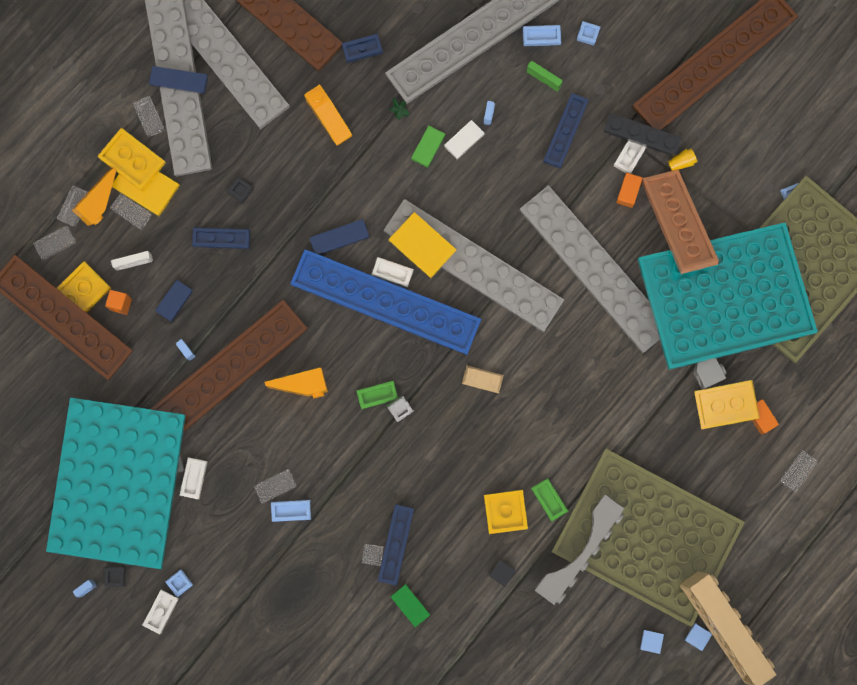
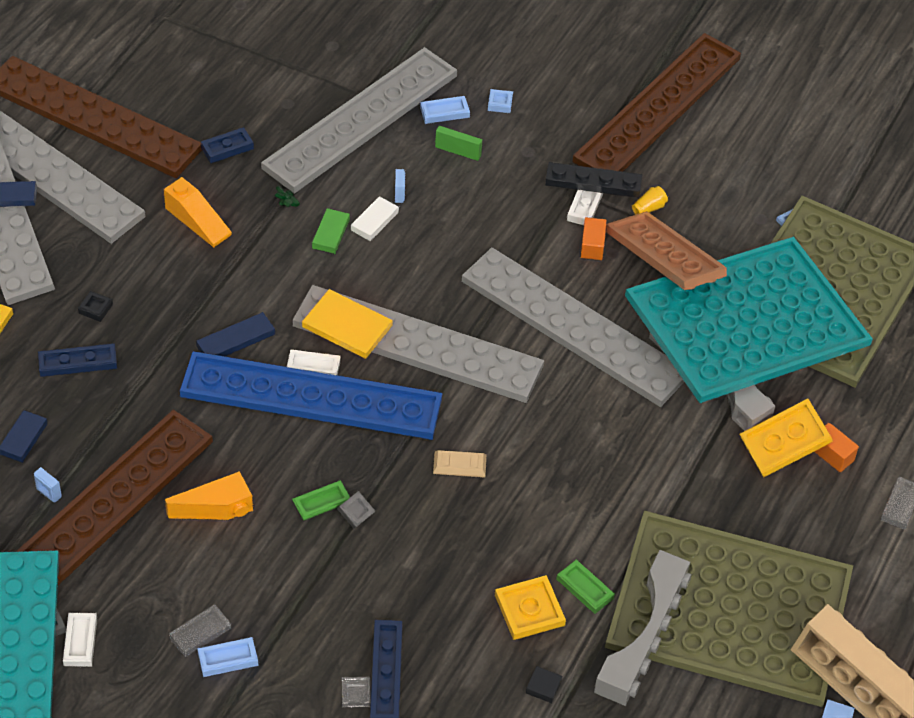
camera: 20 degrees left, 30 degrees down
dark blue plate [543,93,589,169] -> none

